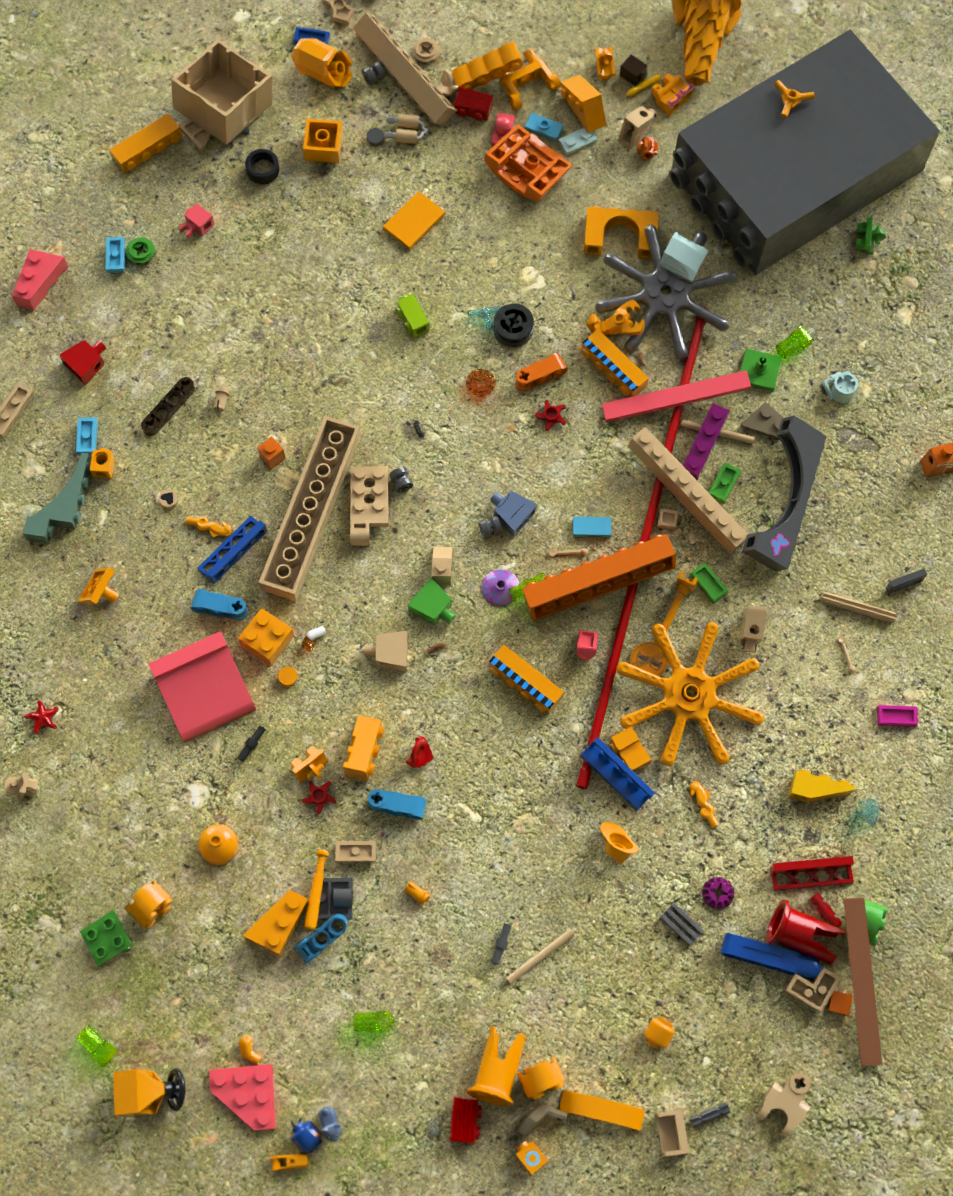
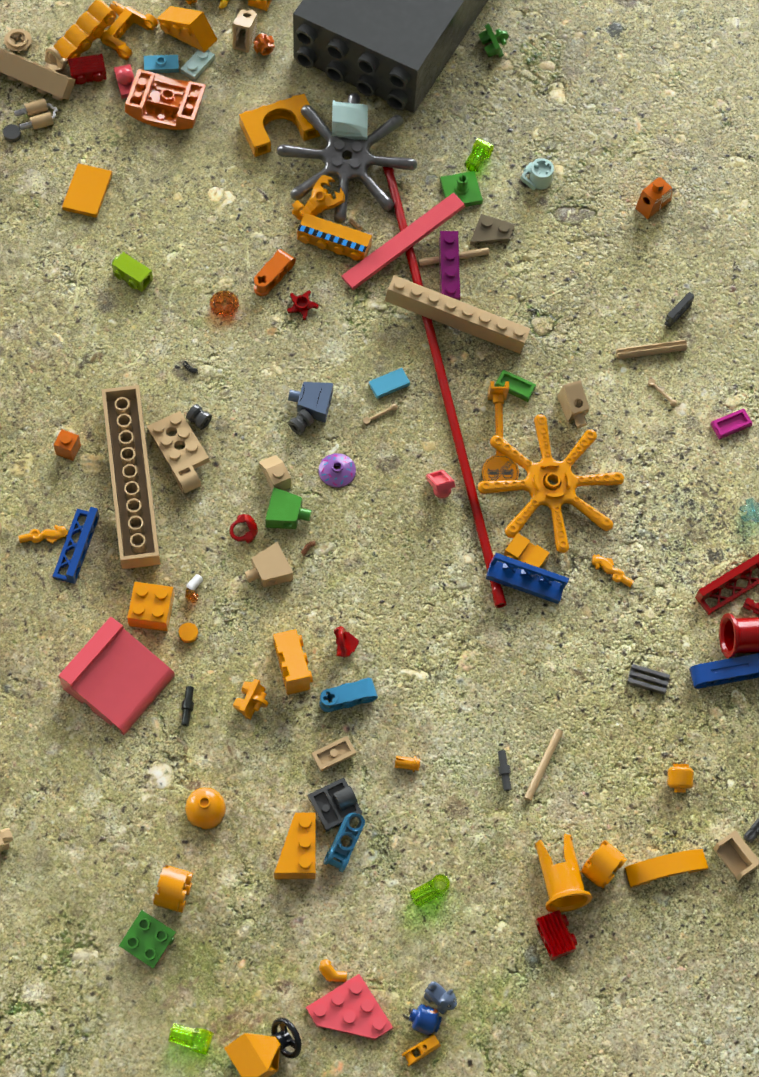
camera: 30 degrees left, 5 degrees down
dark azure piece [191,589,248,621] -> none
red animal [302,781,337,814] -> none
light orange piece [304,850,329,931] -> none
clear light blue piece [468,306,502,329] -> none
light orange brick [489,644,564,714] -> none
pearl dark grey wheel [494,303,534,347] -> none
clear neon green pin [509,573,546,600] -> none
dark tan arm [509,1102,568,1146] -> none
light orange brick [515,1141,548,1176] -> none
orange brick [522,534,676,622] -> none
light orange piece [600,822,638,864] -> none
tan tile [657,508,679,531] -> none
magenta gear [702,877,735,909] -> none
bright green plate [709,462,741,504] -> none
dark grey arch [742,415,826,572] -> none
yellow slope [788,770,855,803] -> none
none -> red piece [229,514,258,544]

